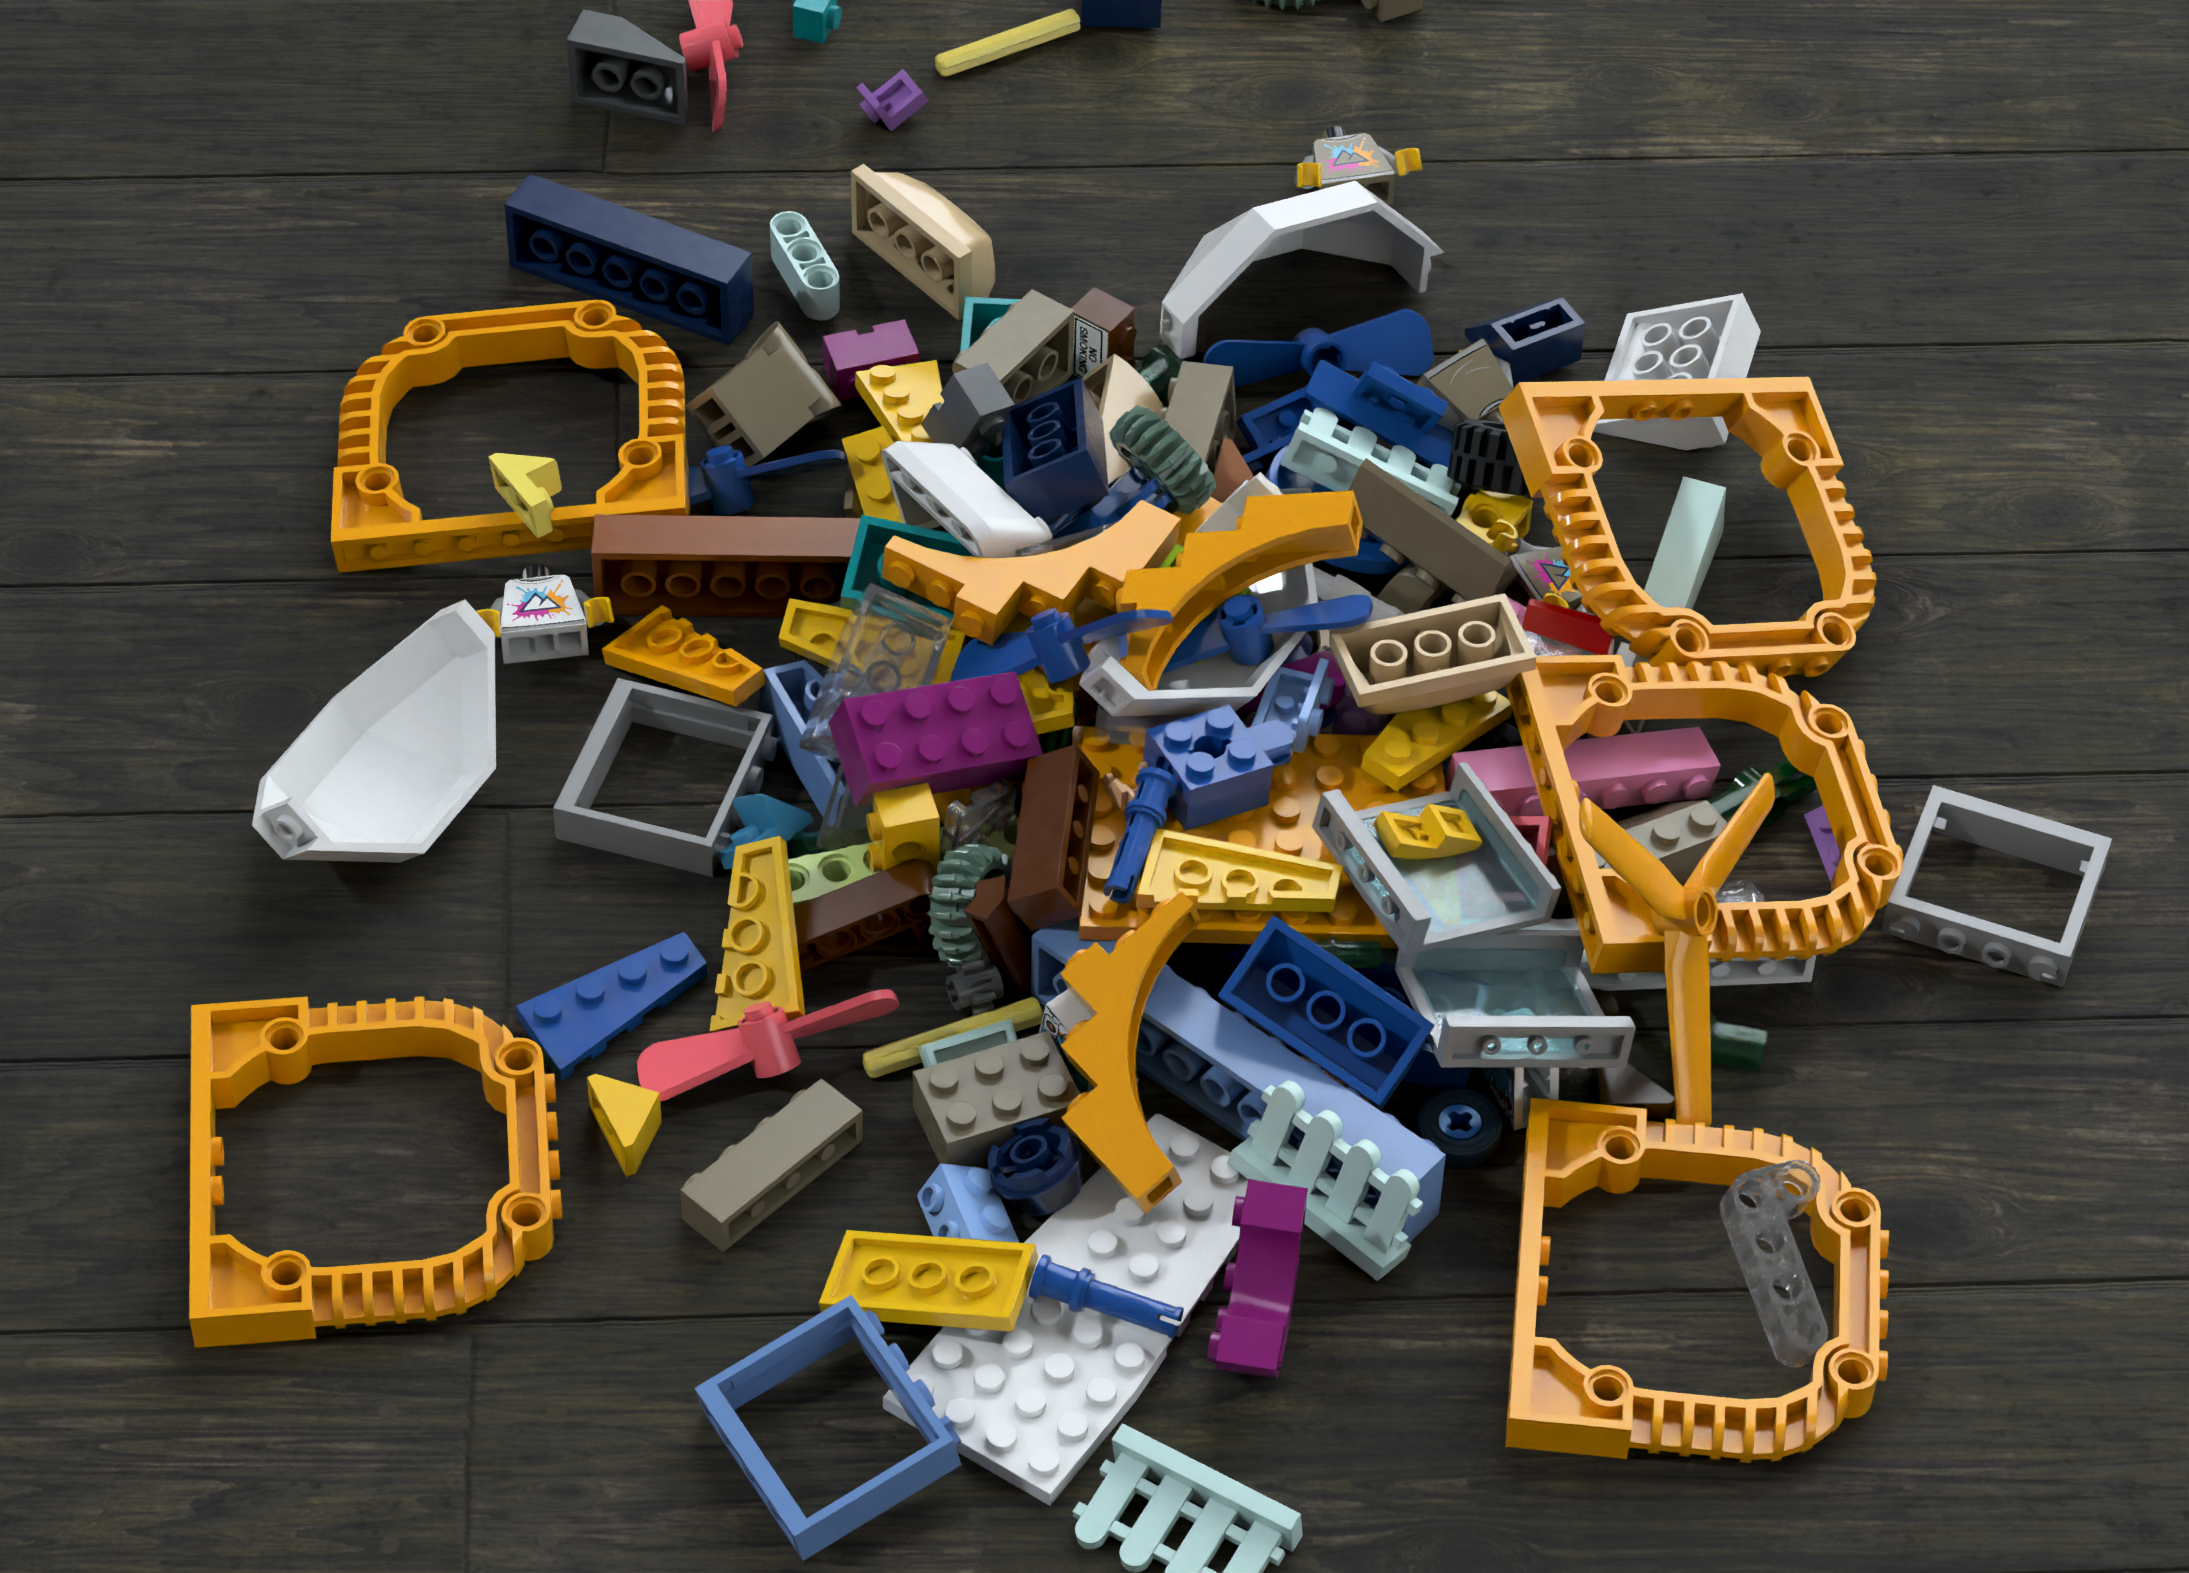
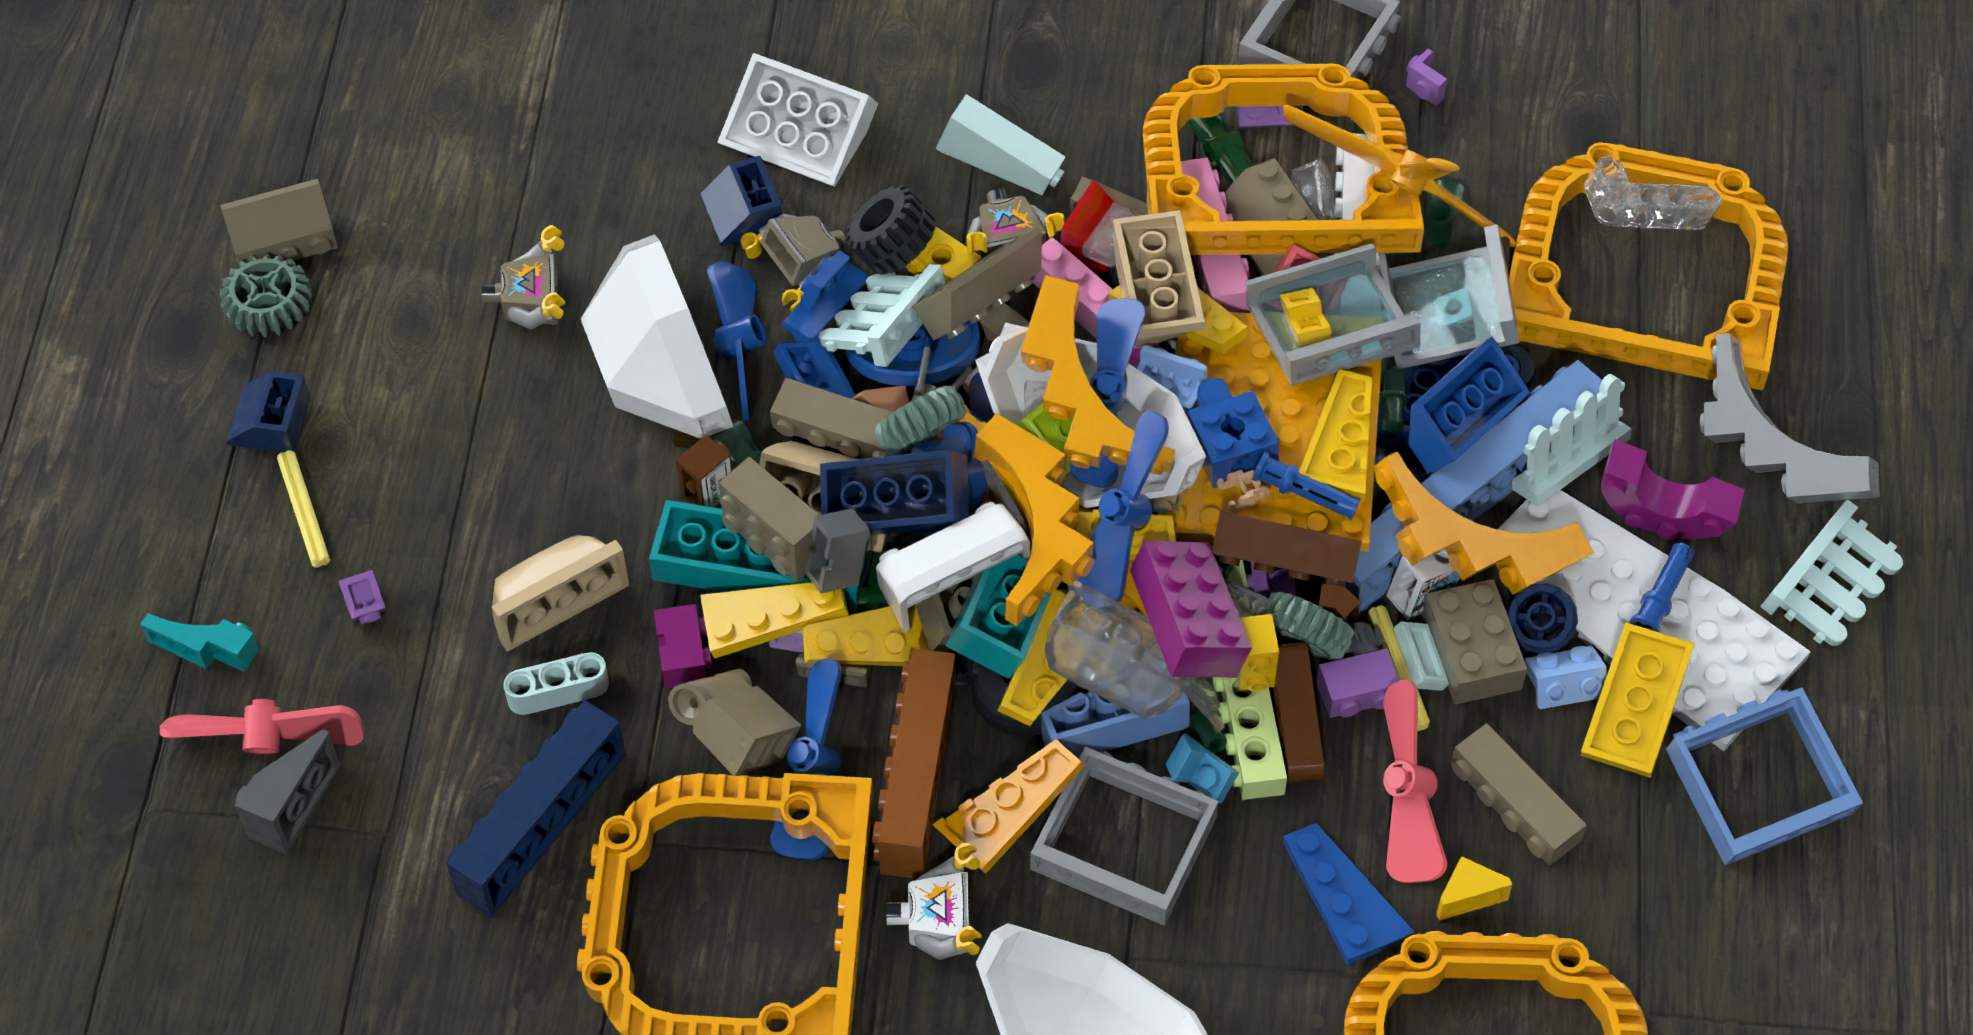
camera: 80 degrees left, 10 degrees up
light yellow slope [488,453,562,538] -> none
yellow wing [709,836,805,1033] -> none
light orange arch [1498,377,1877,678] -> none
none -> medium lavender brick [1316,648,1399,718]
none -> medium lavender bracket [1406,49,1447,106]
none -> light grey arch [1700,333,1879,503]

